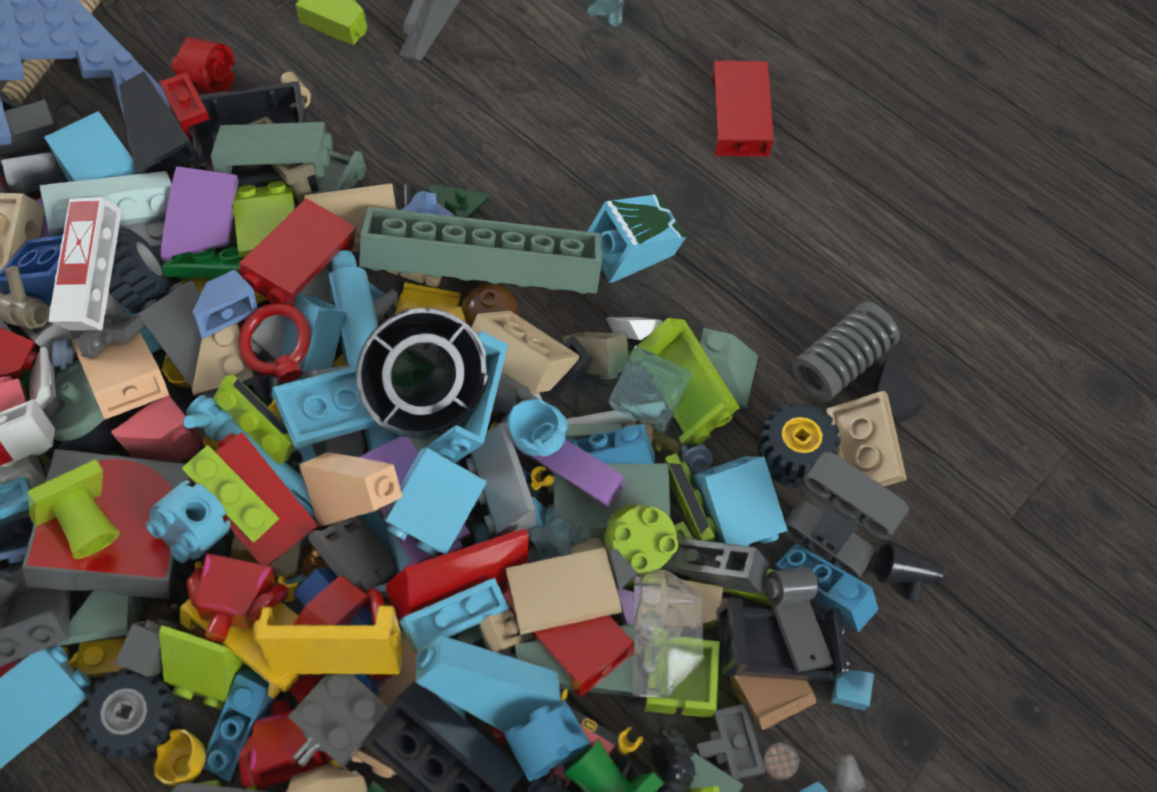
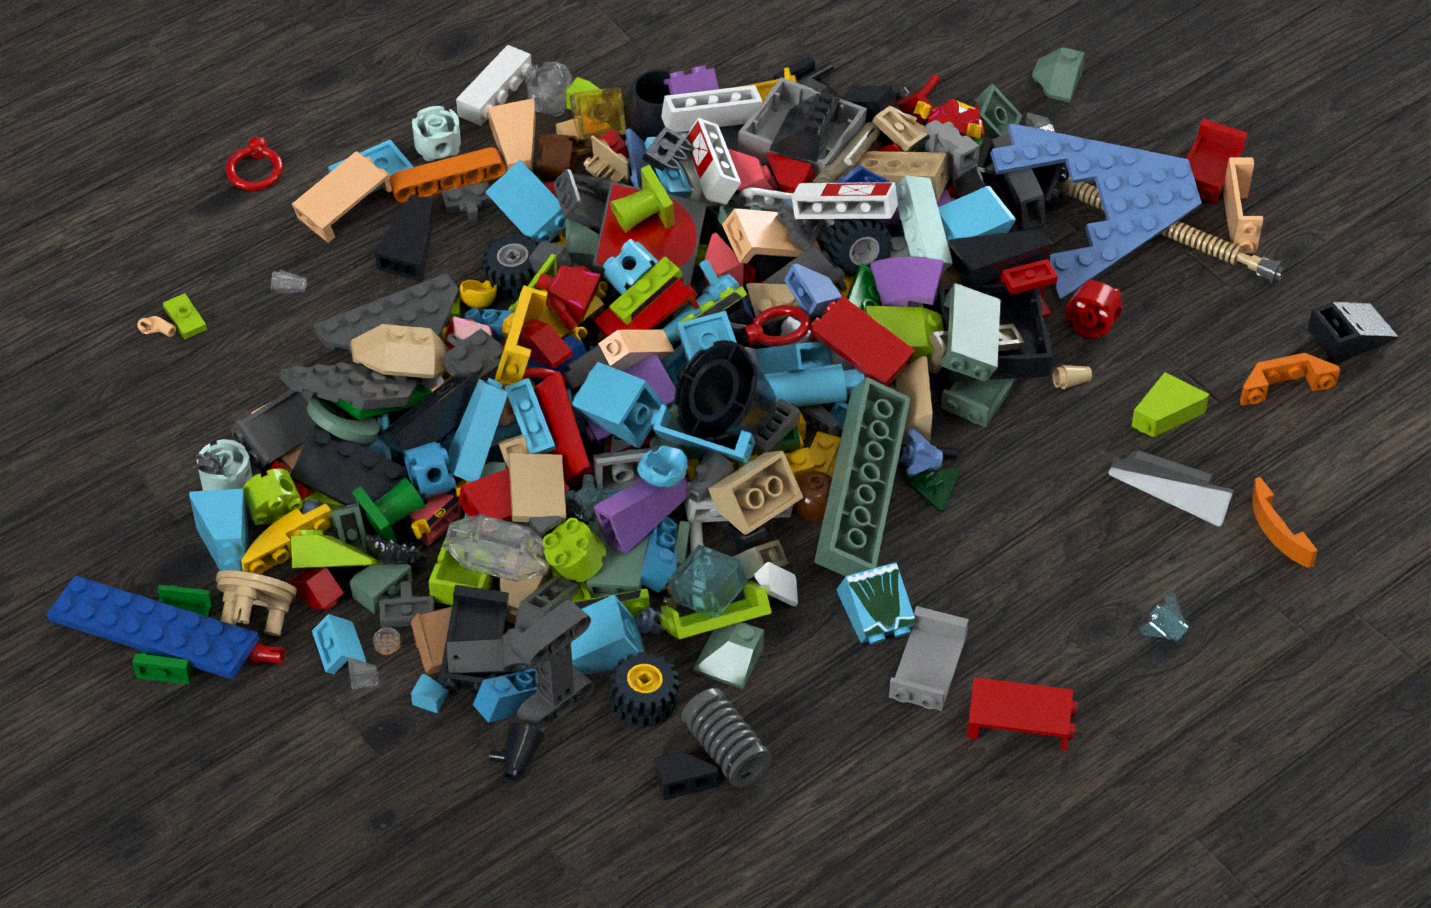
camera: 100 degrees right, 15 degrees down
tan tile [826,391,907,486] -> none
none -> light grey panel [889,606,969,711]

